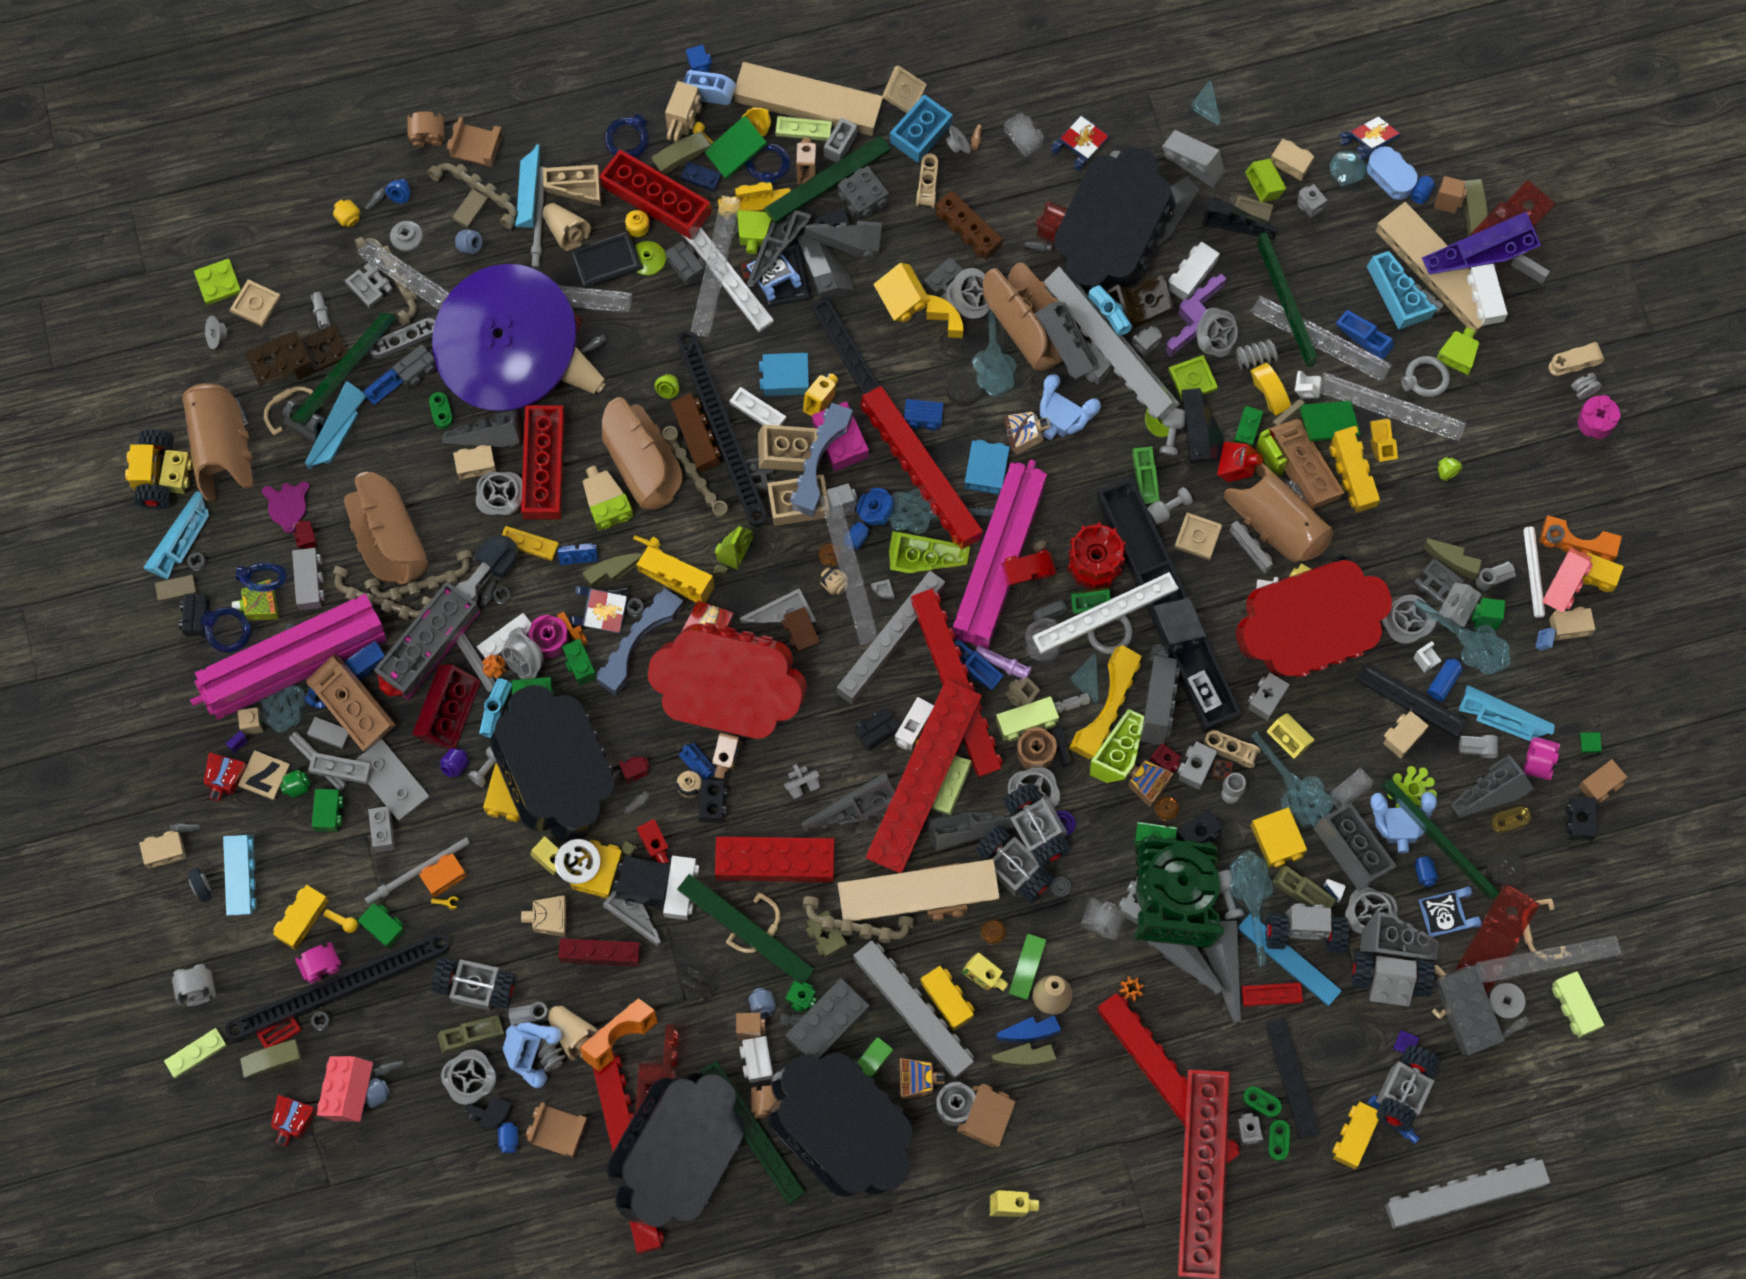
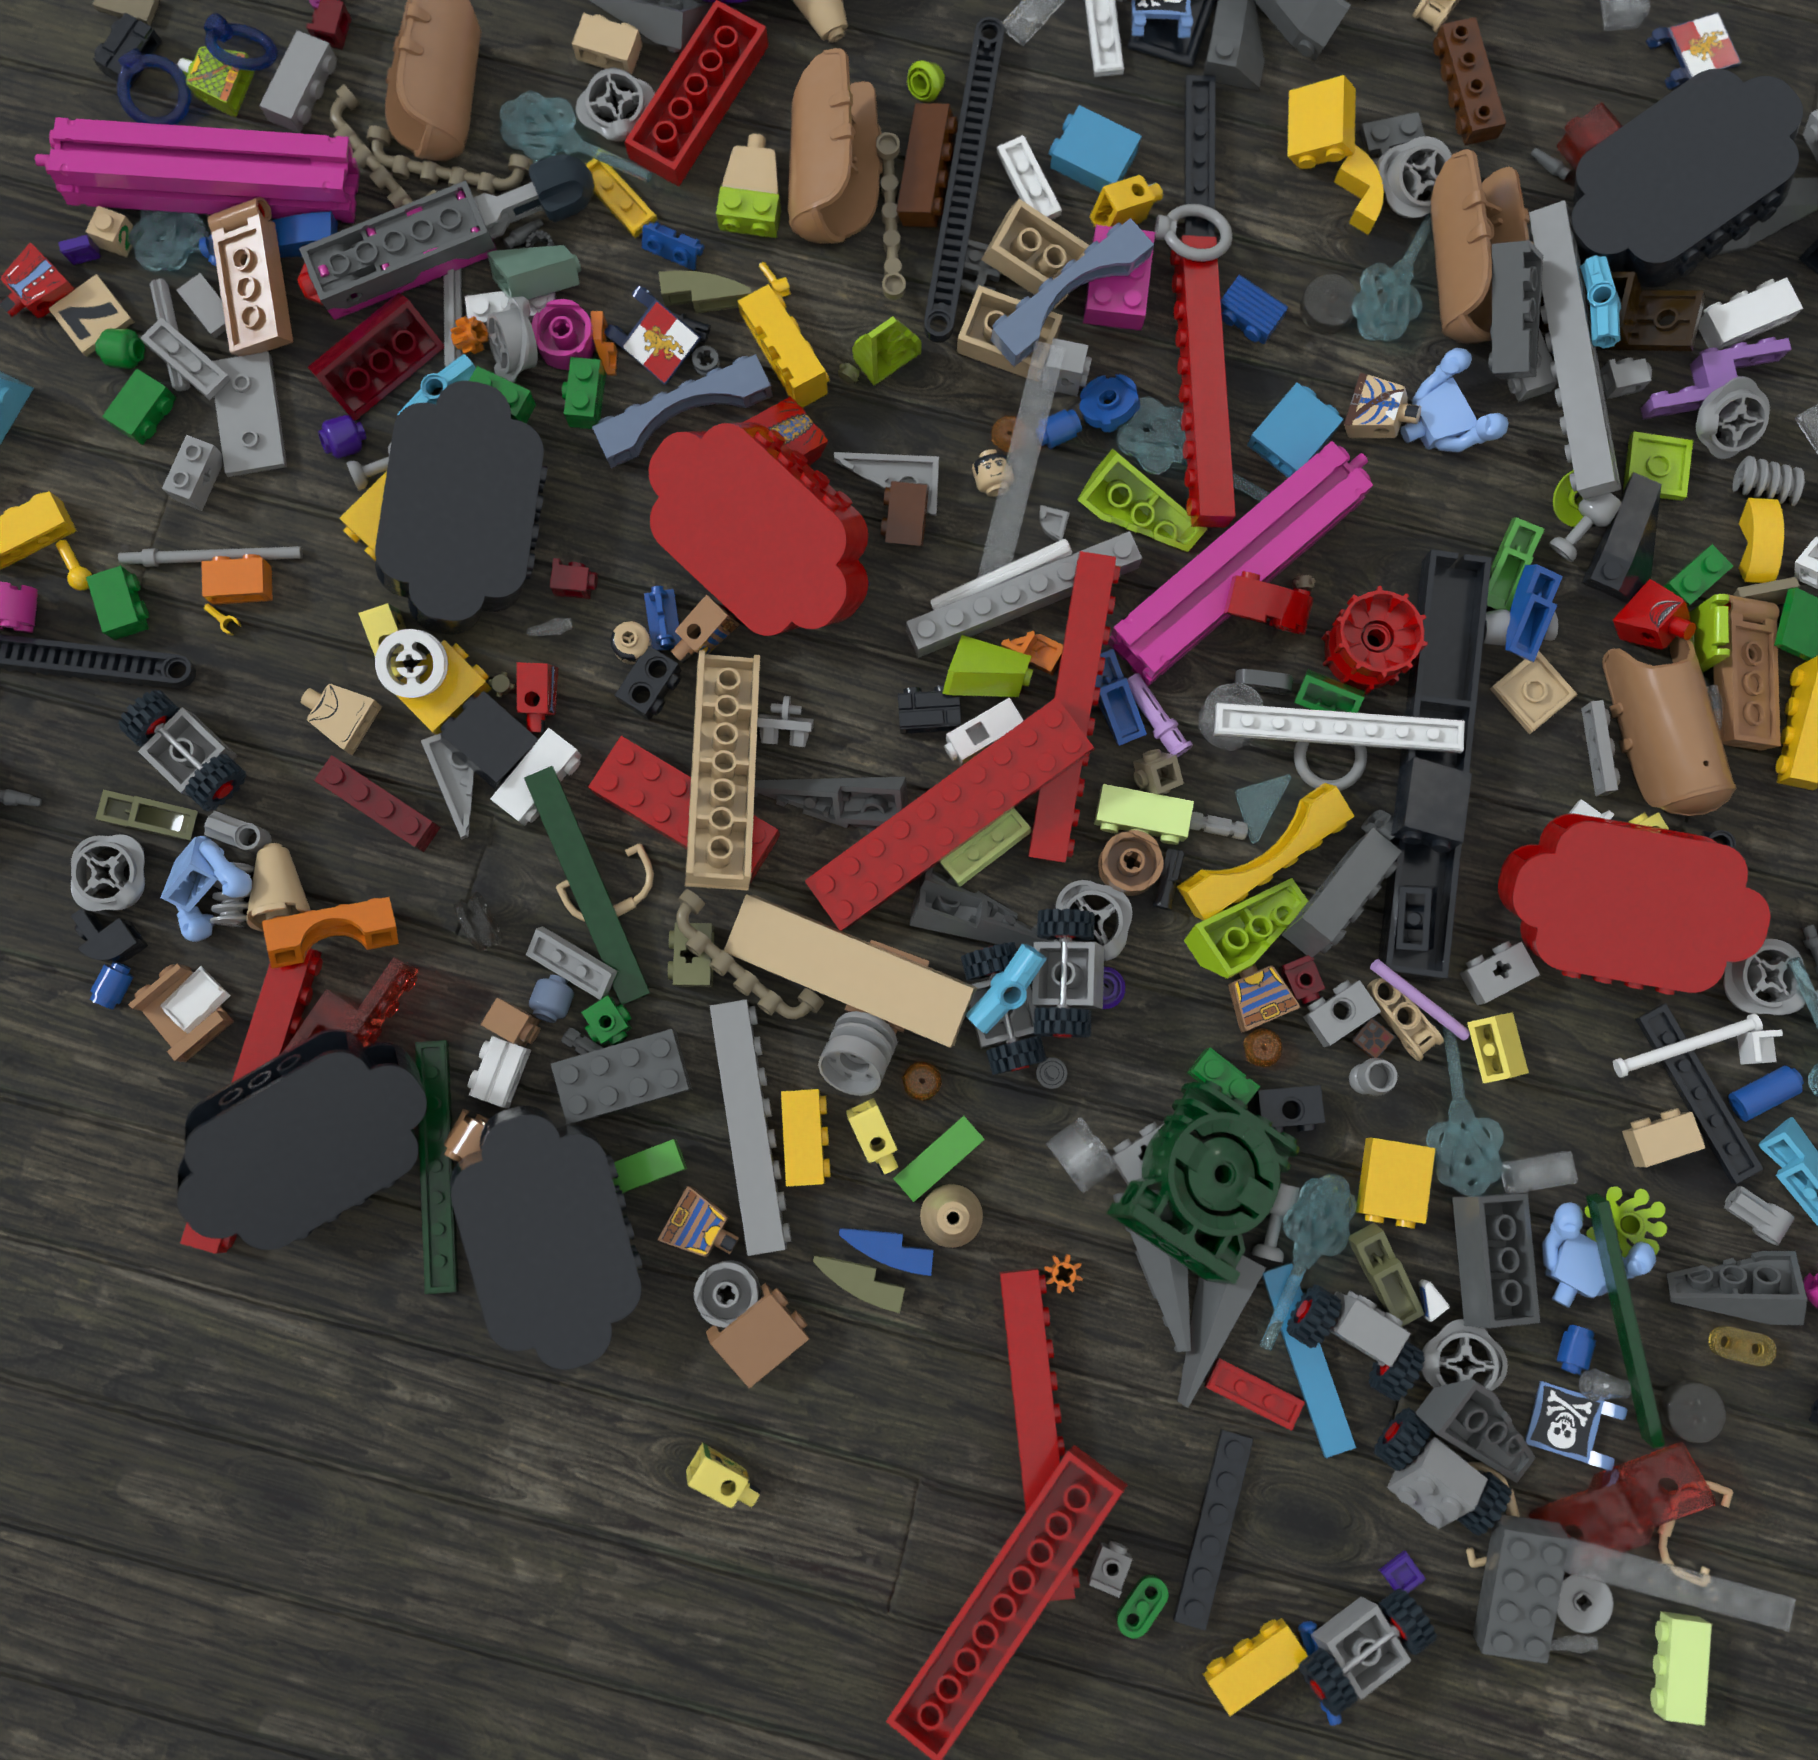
camera: 30 degrees right, 10 degrees up
green plate [1243,1086,1282,1118] -> none
none -> white piece [161,966,231,1034]
none -> sand green slope [487,245,581,300]
none -> clear light blue piece [499,91,652,183]
none -> light grey plate [526,926,618,1000]
none -> tan tile [685,650,760,890]
none -> light grey wheel [818,1011,898,1096]
none -> white axle [931,539,1072,610]
none -> lime slope [943,635,1034,697]
none -> medium azure piece [965,943,1047,1034]
none -> orange slope [1001,631,1063,676]
none -> light grey piece [1154,204,1232,261]
none -> lavender bar [1370,959,1470,1040]
none -> blue slope [1505,564,1563,662]
none -> clear cone [1579,1369,1631,1401]
none -> white bar [1613,1013,1763,1078]

